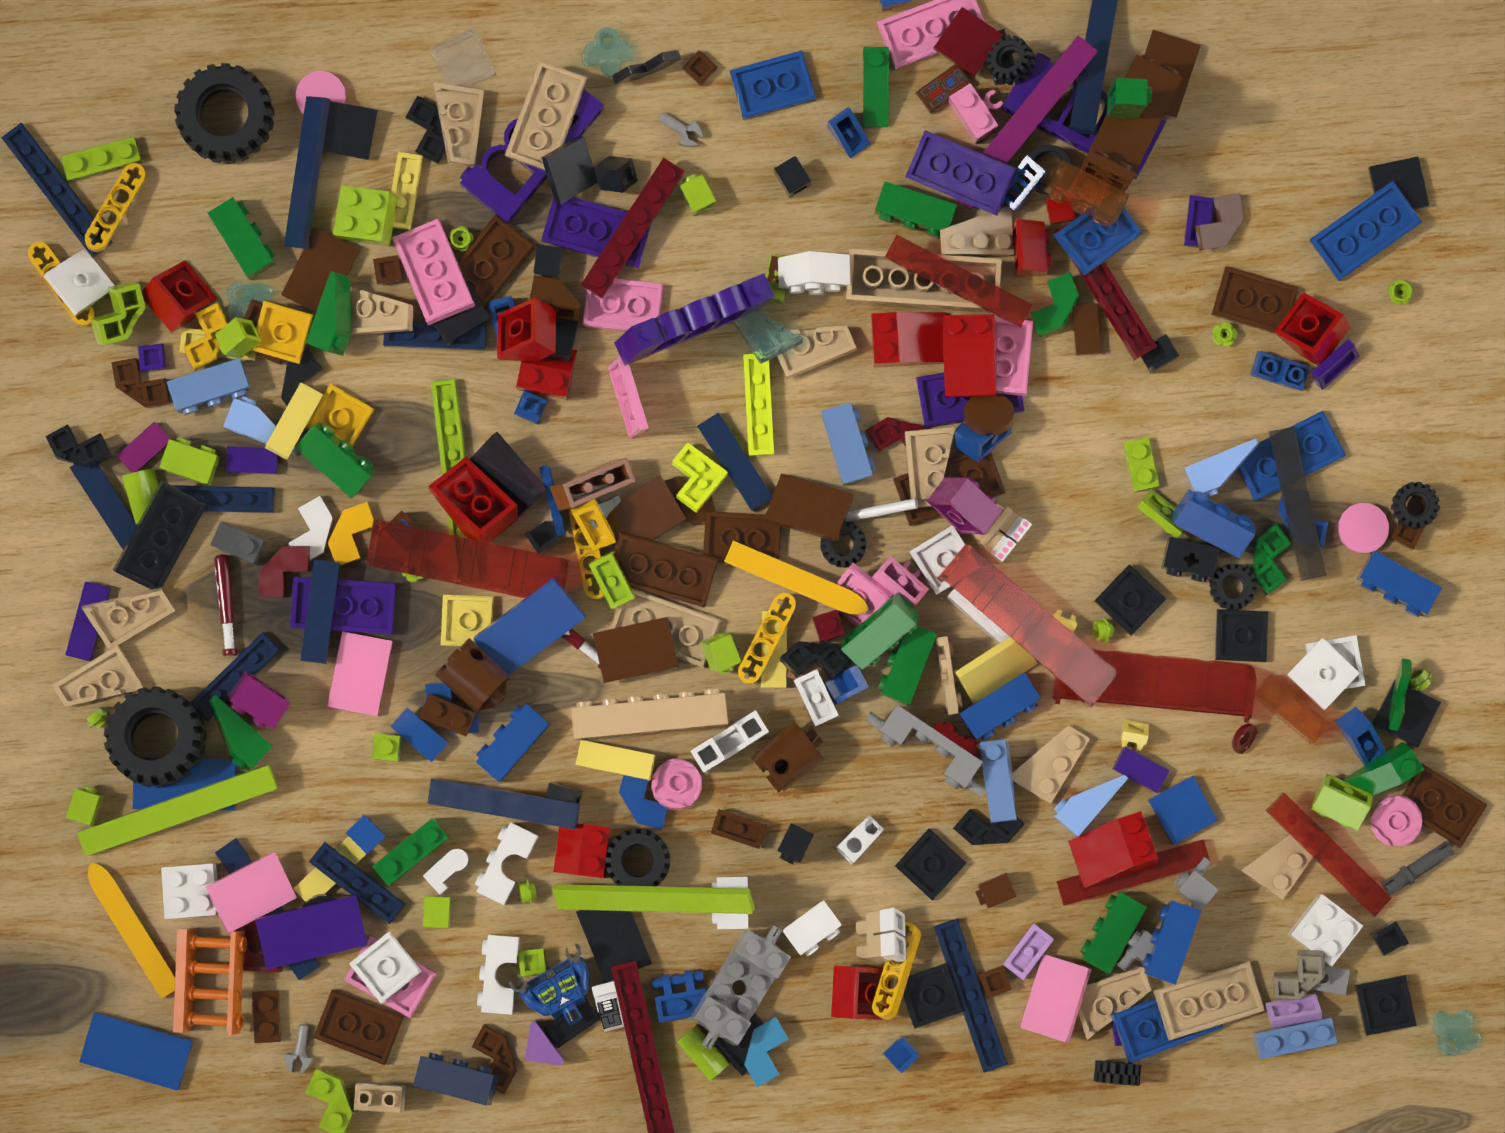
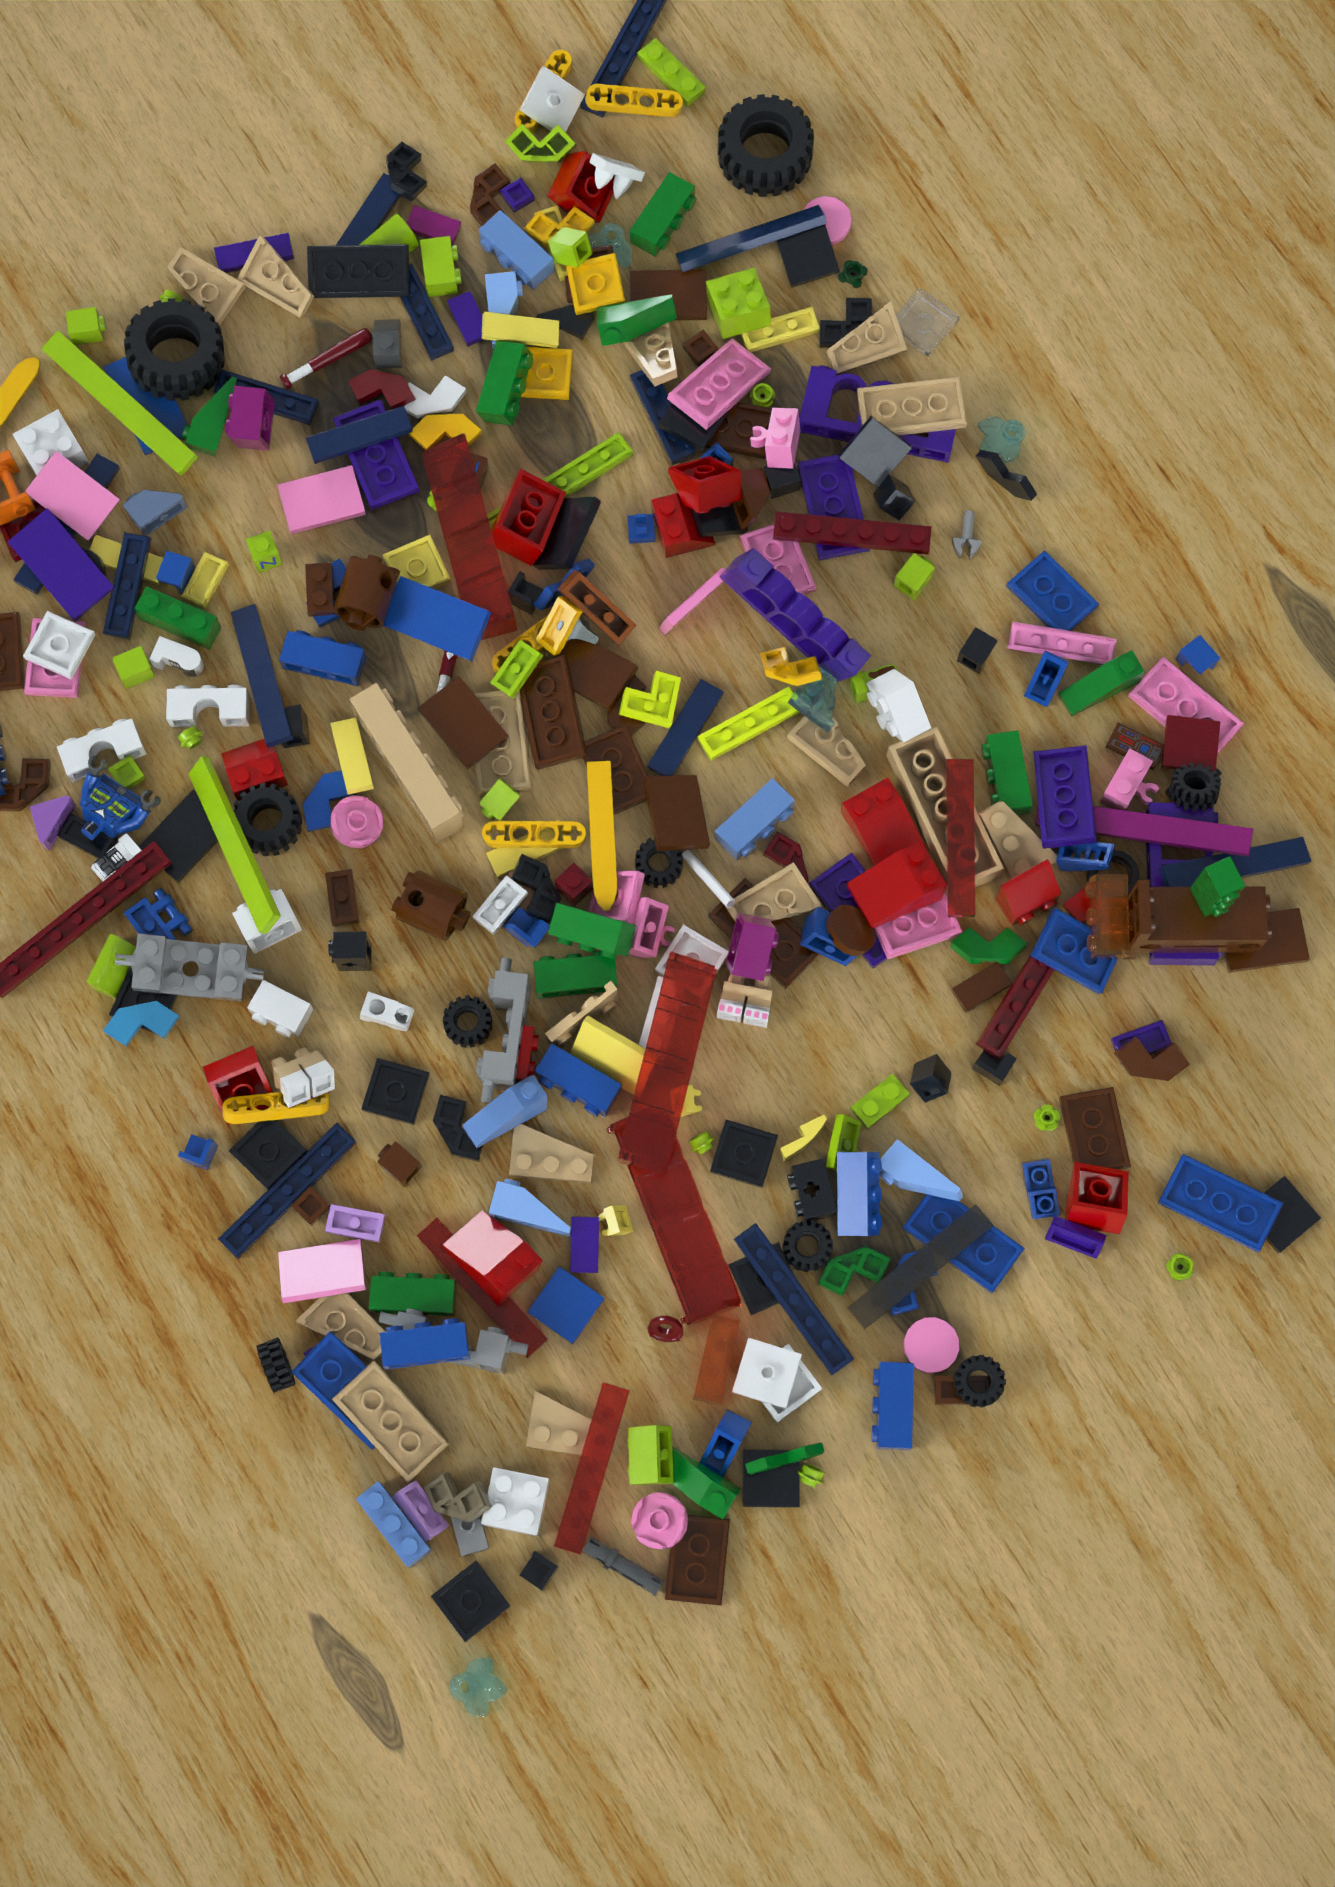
camera: 65 degrees right, 10 degrees down
blue slope [391,707,448,762] -> none
reddish brown tile [682,50,718,87] -> none
white arch [690,710,769,773] -> none
none -> sand blue slope [123,490,187,536]
none -> light yellow tile [181,552,229,609]
none -> black tyre [443,995,493,1048]
none -> white tile [589,153,645,199]
none -> dark blue tile [733,1223,854,1376]
none -> bright pink brick [750,408,800,469]
none -> yellow tile [760,647,822,686]
none -> light yellow slope [779,1115,827,1162]
none -> dark green plate [838,260,868,288]
none -> black panel [910,1054,951,1103]
none -> bright pink tile [1008,621,1117,664]

